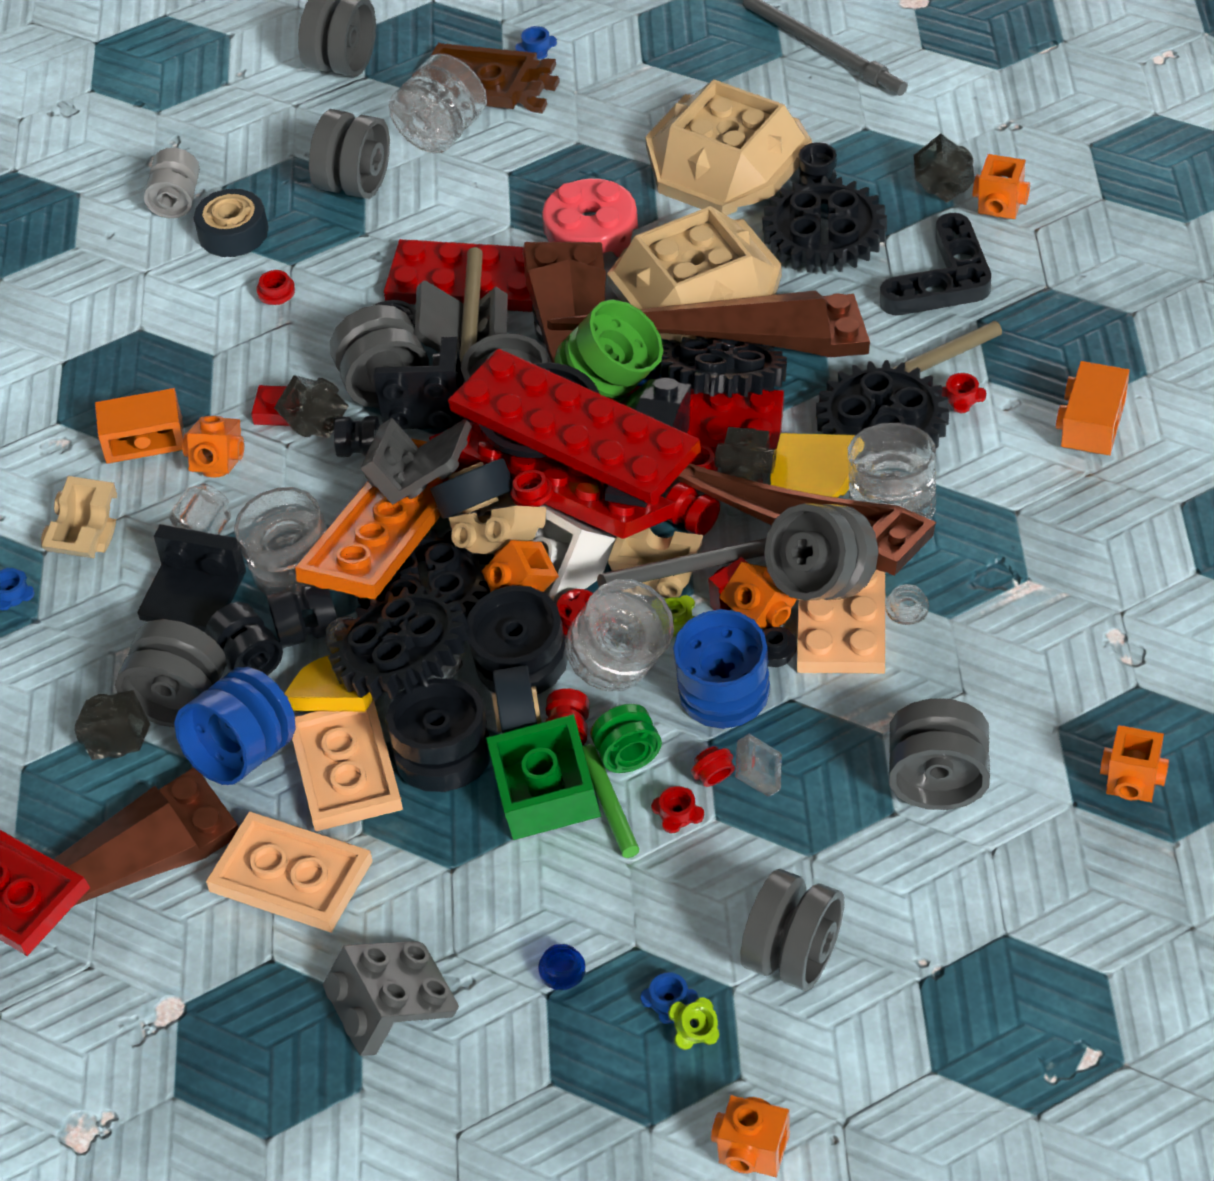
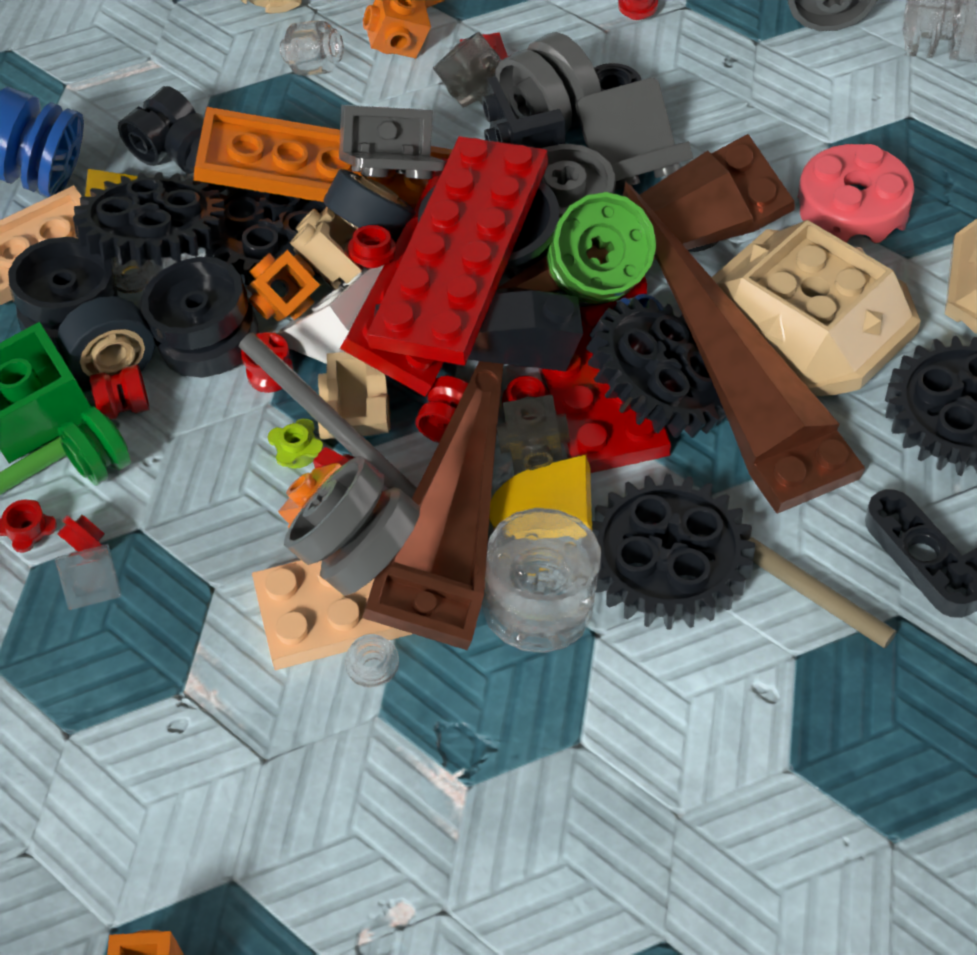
camera: 70 degrees right, 5 degrees up
clear smoke brick [74,690,150,761] -> none
dark grey wheel [115,619,227,728] -> none
black bracket [137,524,246,632] -> none
clear wheel [234,487,327,596] -> none
black wheel [334,416,380,457] -> none
red plate [384,239,533,312] -> none
dark tan bar [460,247,483,361] -> none
clear wheel [565,579,674,691] -> none
blue wheel [673,609,770,729] -> none
black plate [762,626,797,667] -> none
dark grey wheel [889,698,990,810] -> none
red plate [942,373,987,413] -> none
orange brick [1056,361,1130,456] -> none

